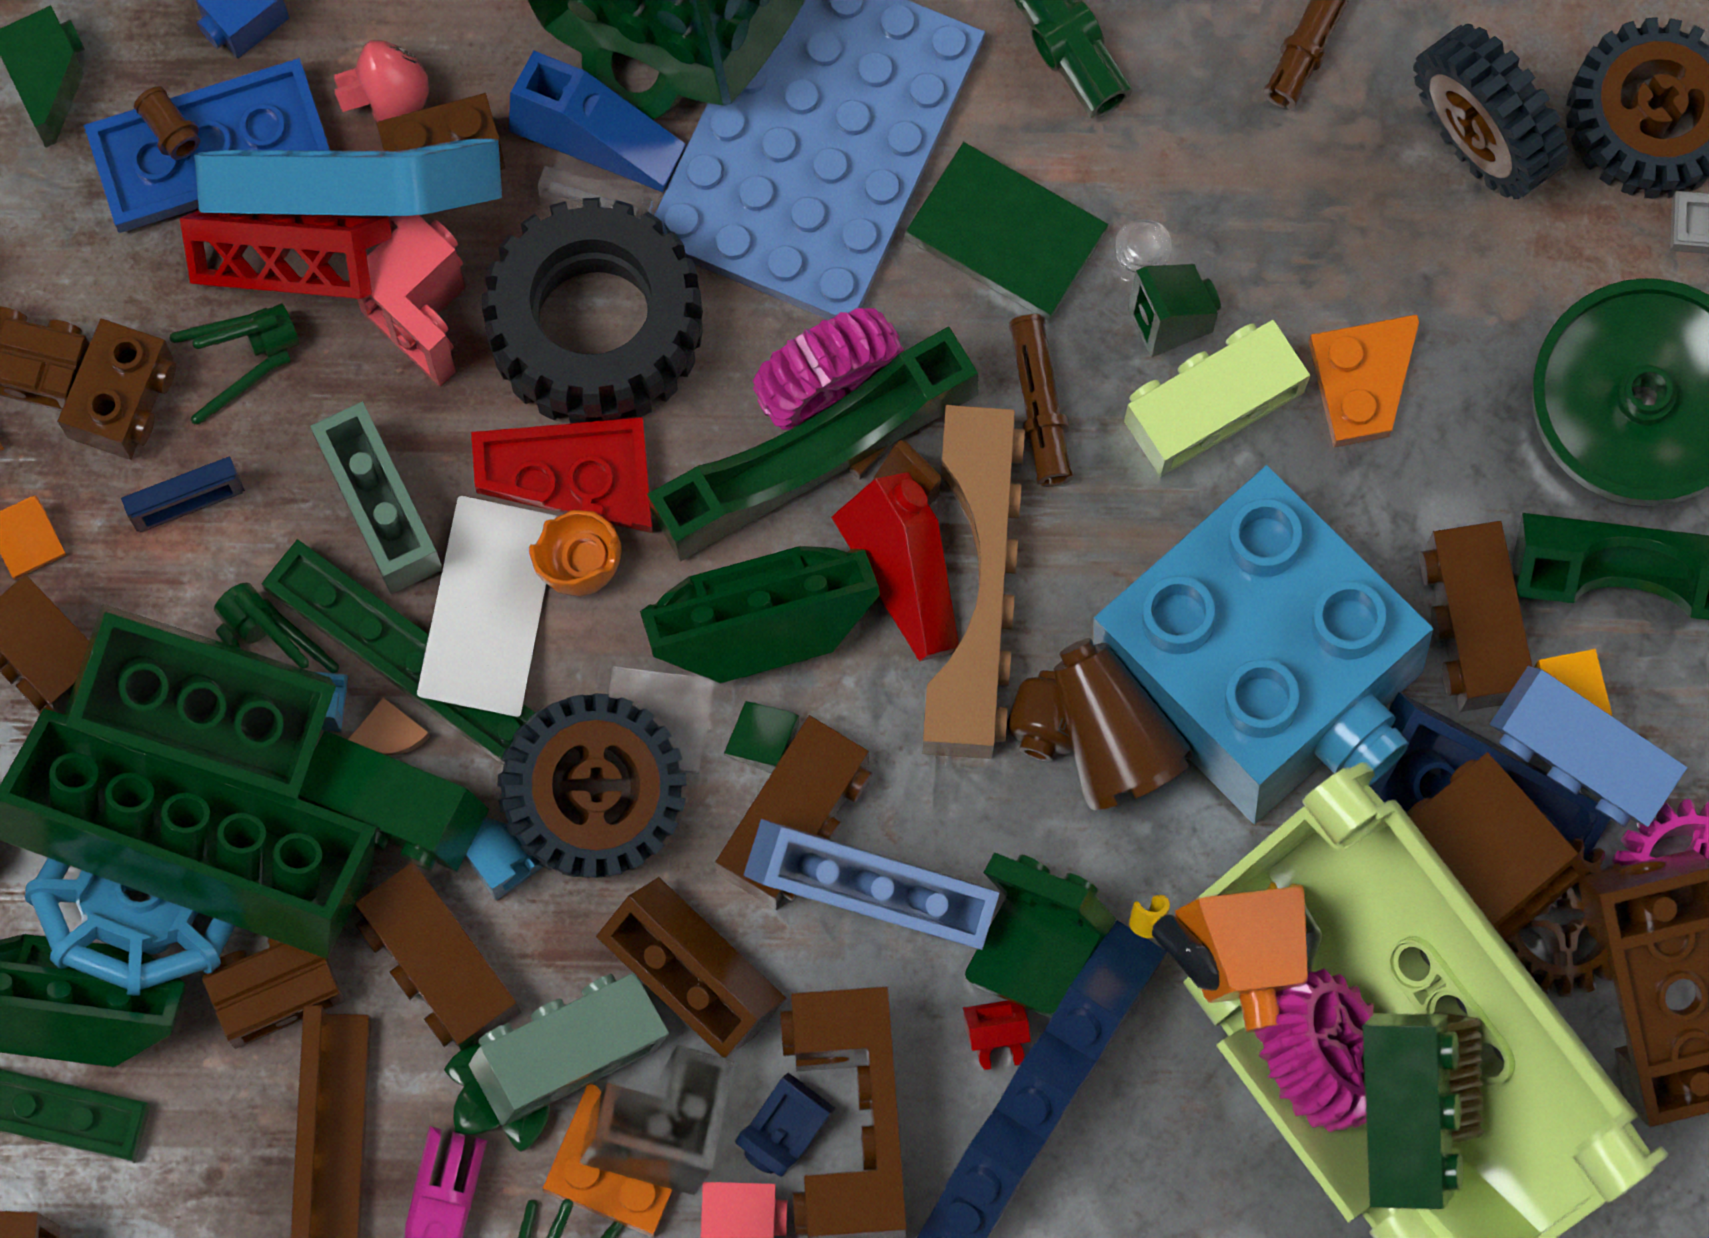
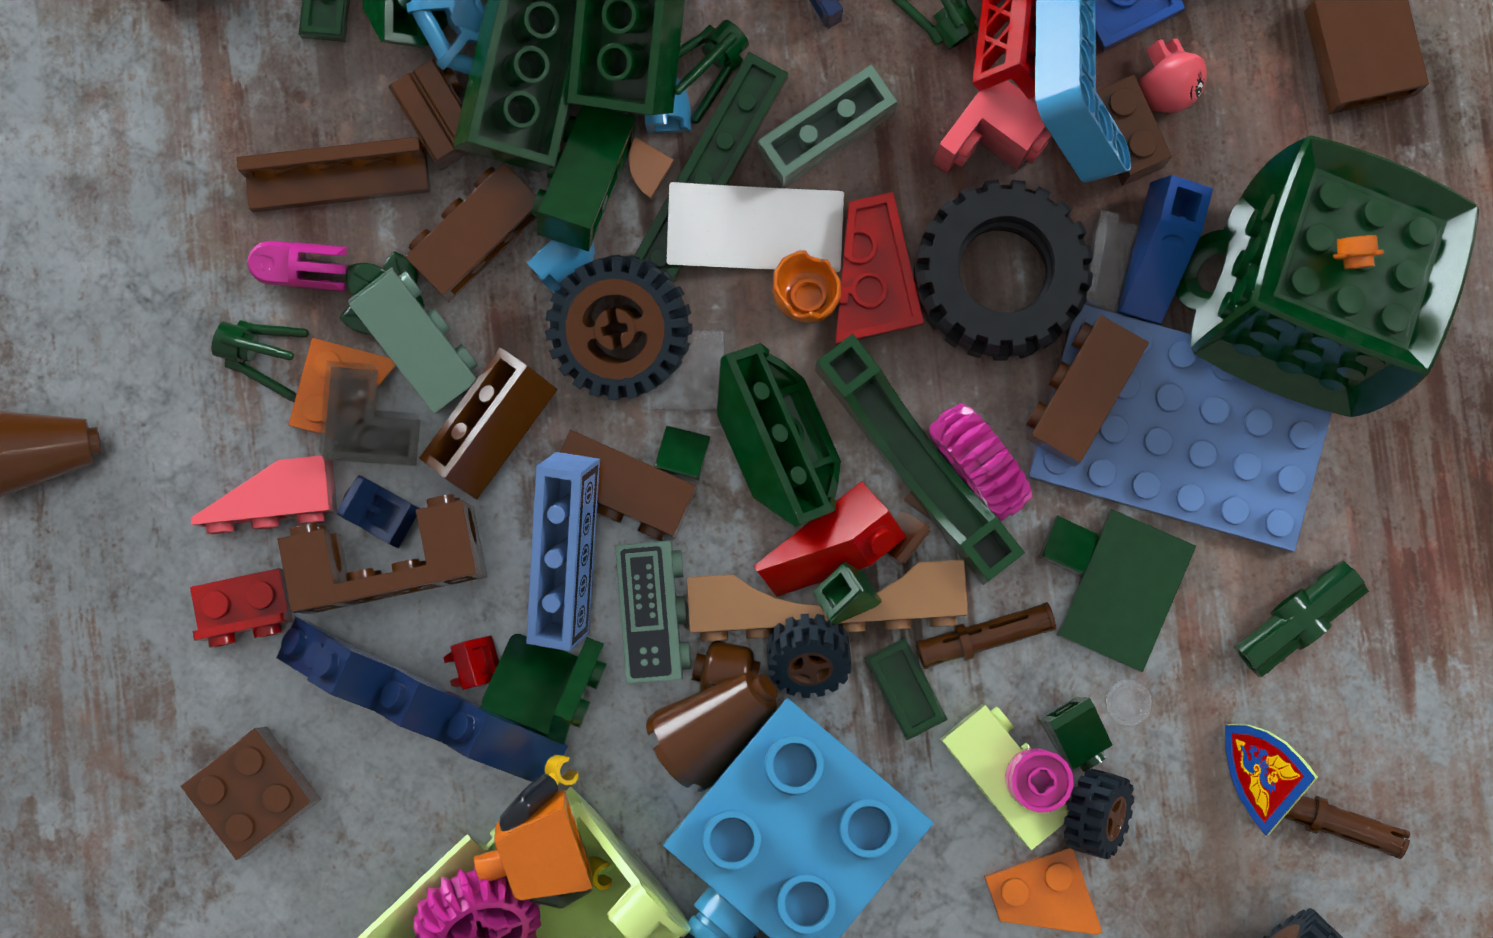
camera: 90 degrees right, 10 degrees up
none -> brick [615,540,691,684]
none -> black wheel [767,613,851,698]
none -> dark green slope [812,561,882,625]
none -> dark green tile [864,638,948,740]
none -> dark pink wheel [1005,748,1074,813]
none -> reddish brown brick [1026,315,1149,467]
none -> dark green slope [1038,516,1099,576]
none -> black wheel [1064,768,1134,859]
none -> shield [1225,724,1318,836]

